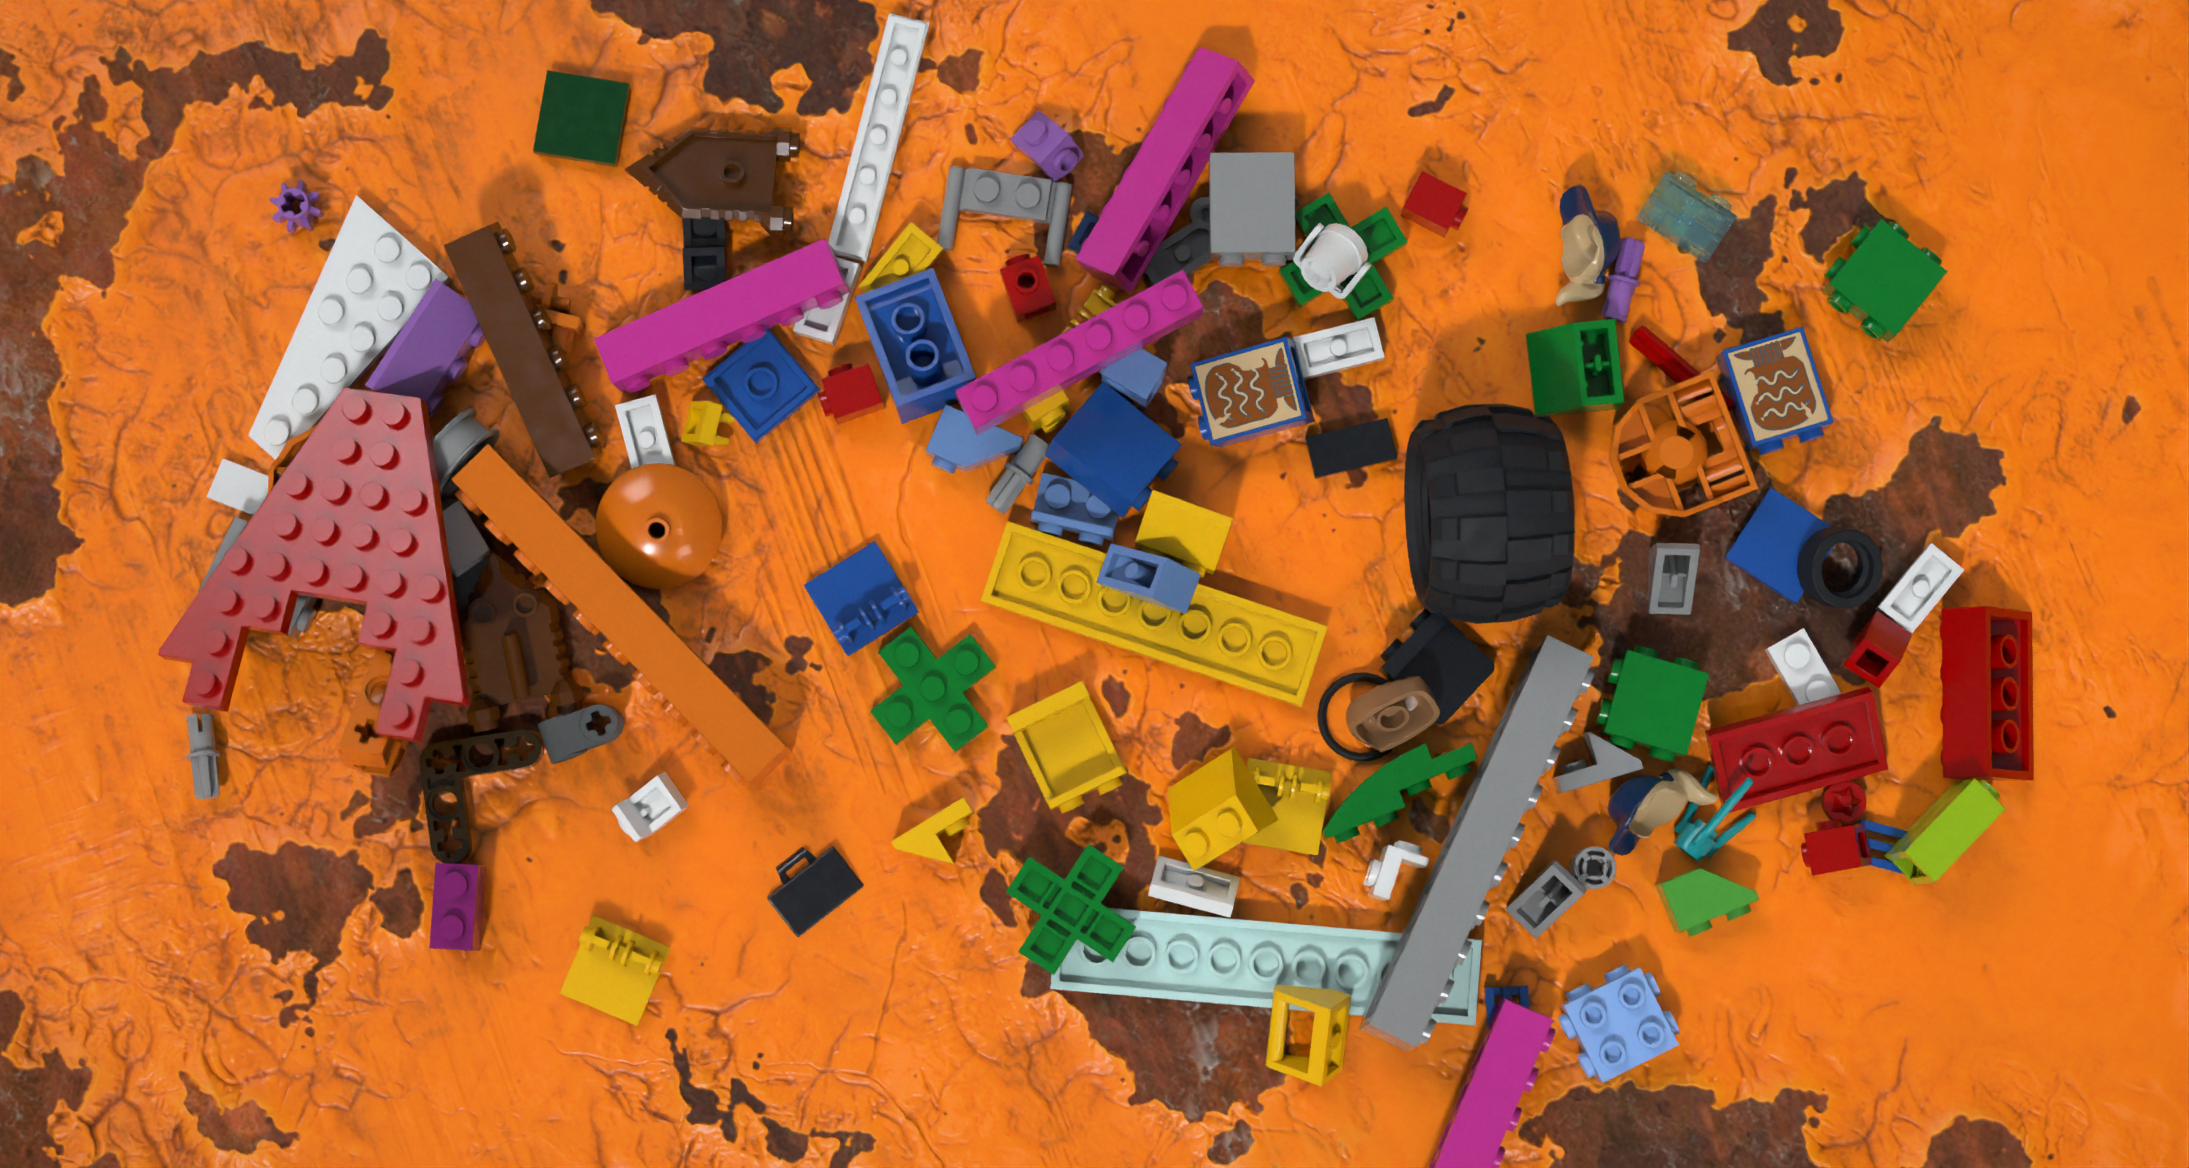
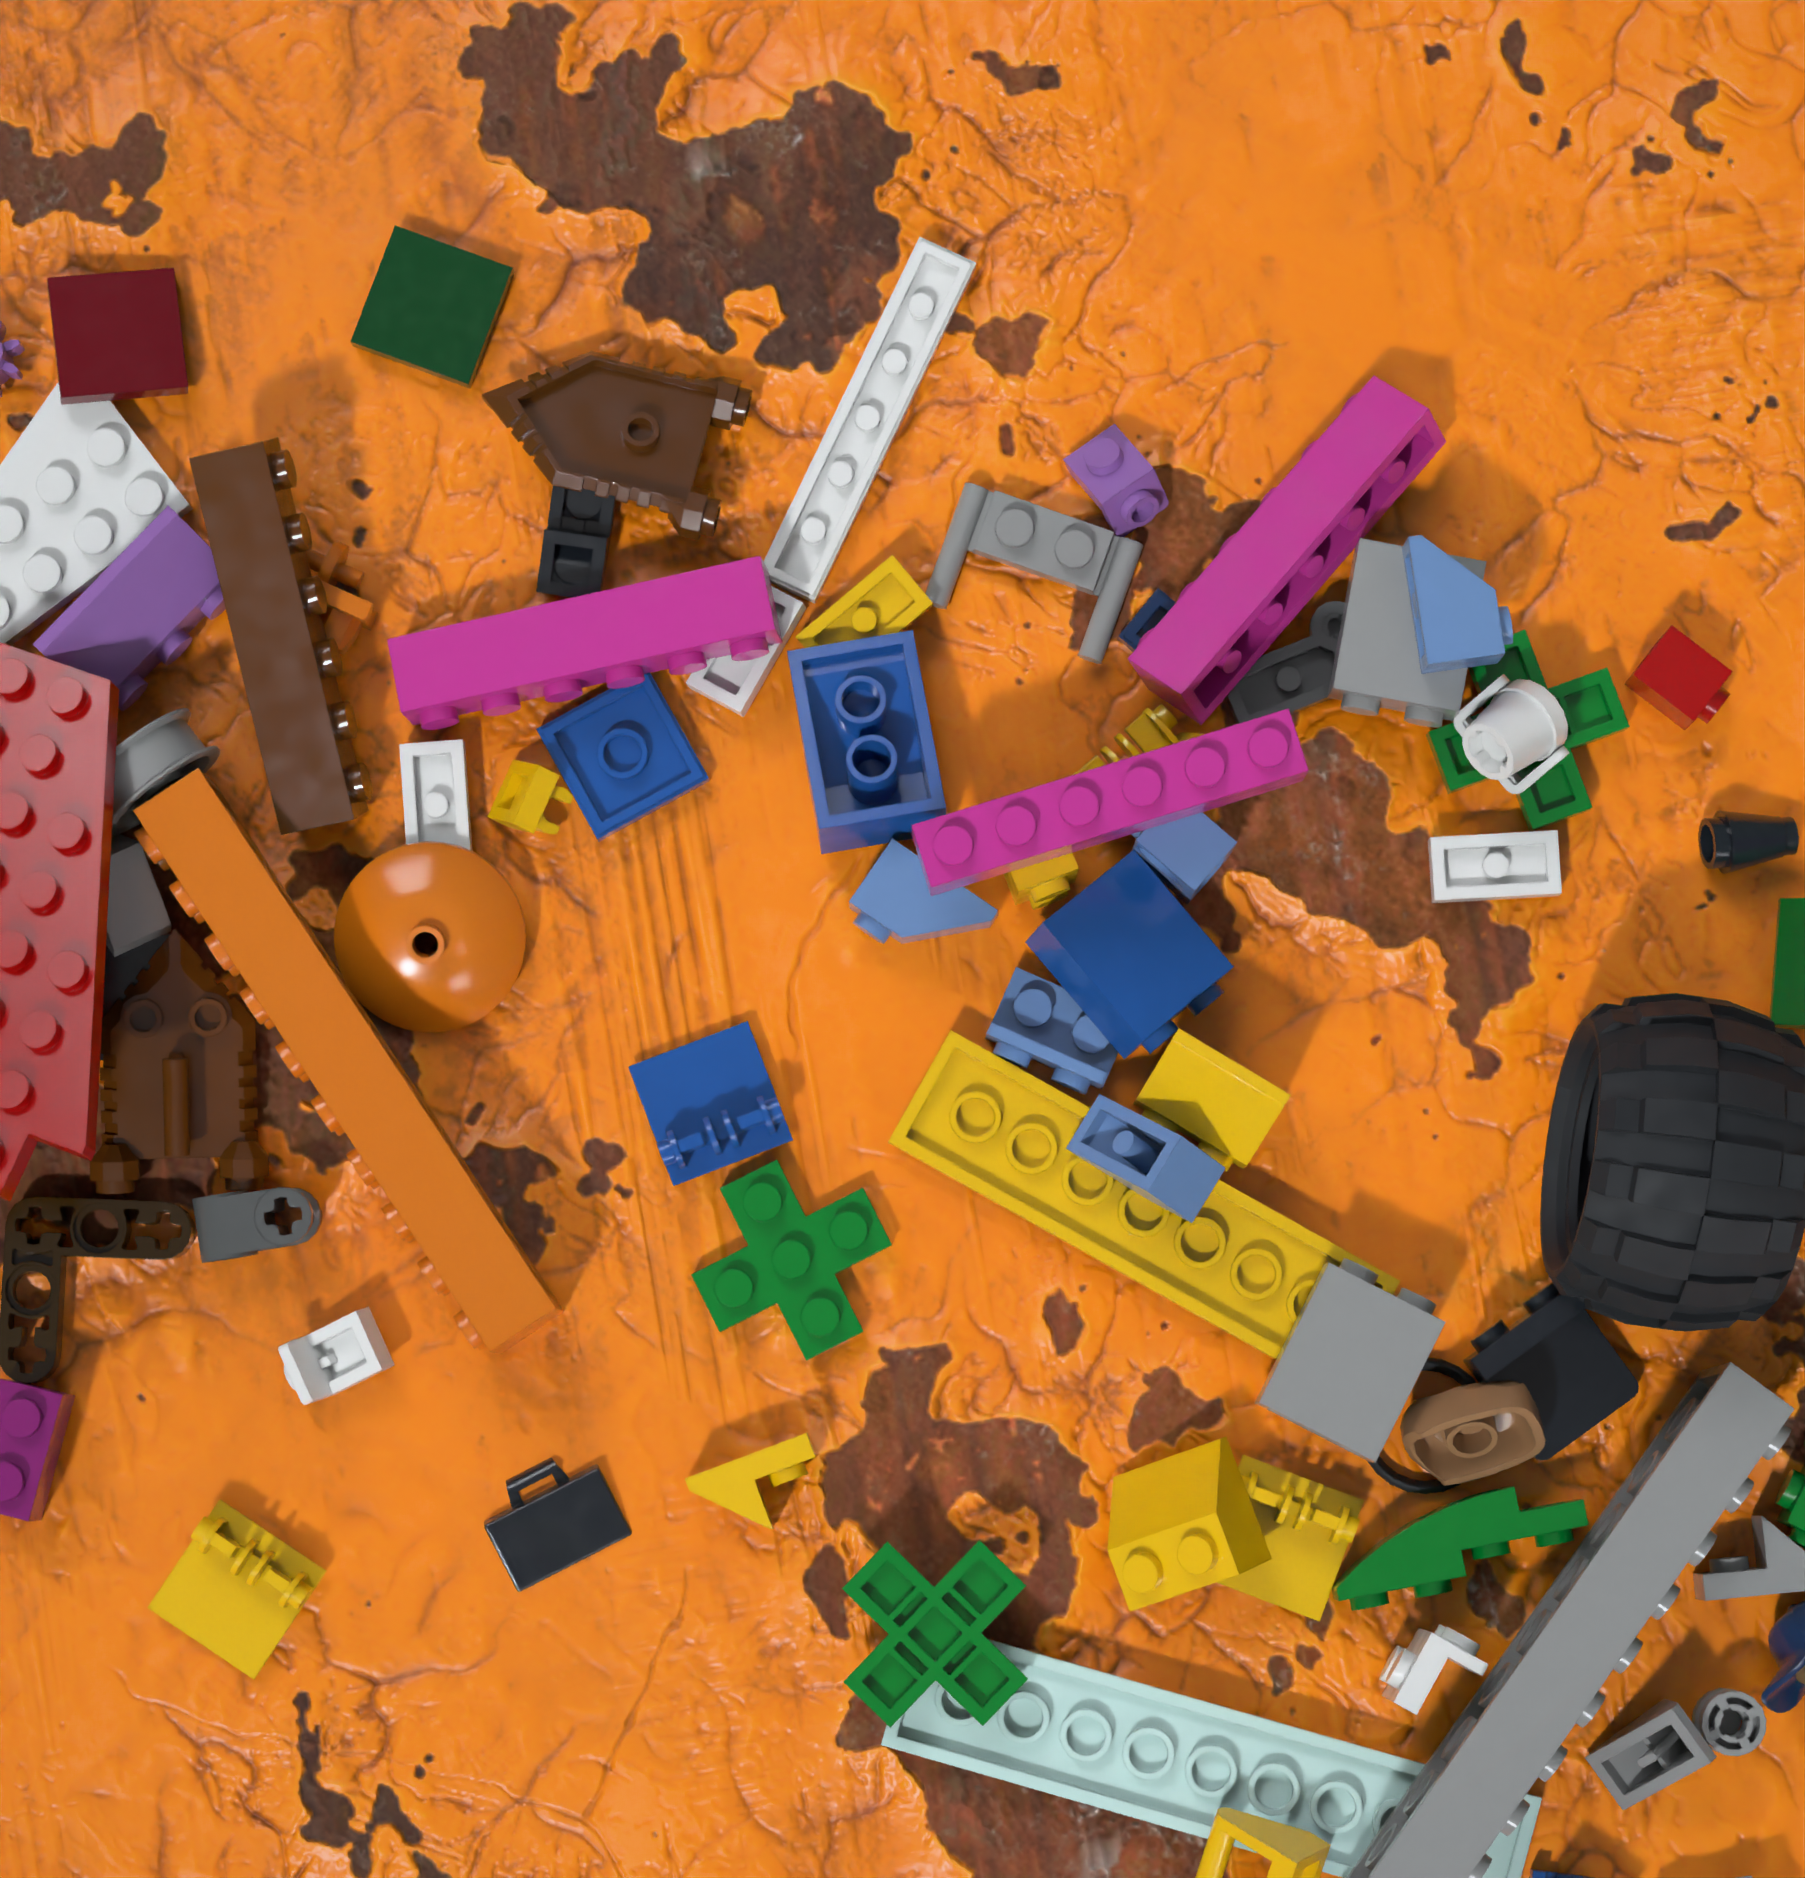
camera: 10 degrees right, 0 degrees up
red brick [817,363,885,425] -> none
light grey axle [986,434,1049,514] -> none
red brick [1000,254,1057,323] -> none
yellow panel [1006,680,1127,814] -> none
white plate [1148,855,1240,918] -> none
brick [1188,337,1315,448] -> none
black tile [1305,418,1397,479] -> none
none -> dark red tile [47,267,188,405]
none -> light grey brick [1255,1258,1446,1462]
none -> medium blue slope [1402,535,1513,674]
none -> black cone [1698,811,1799,874]

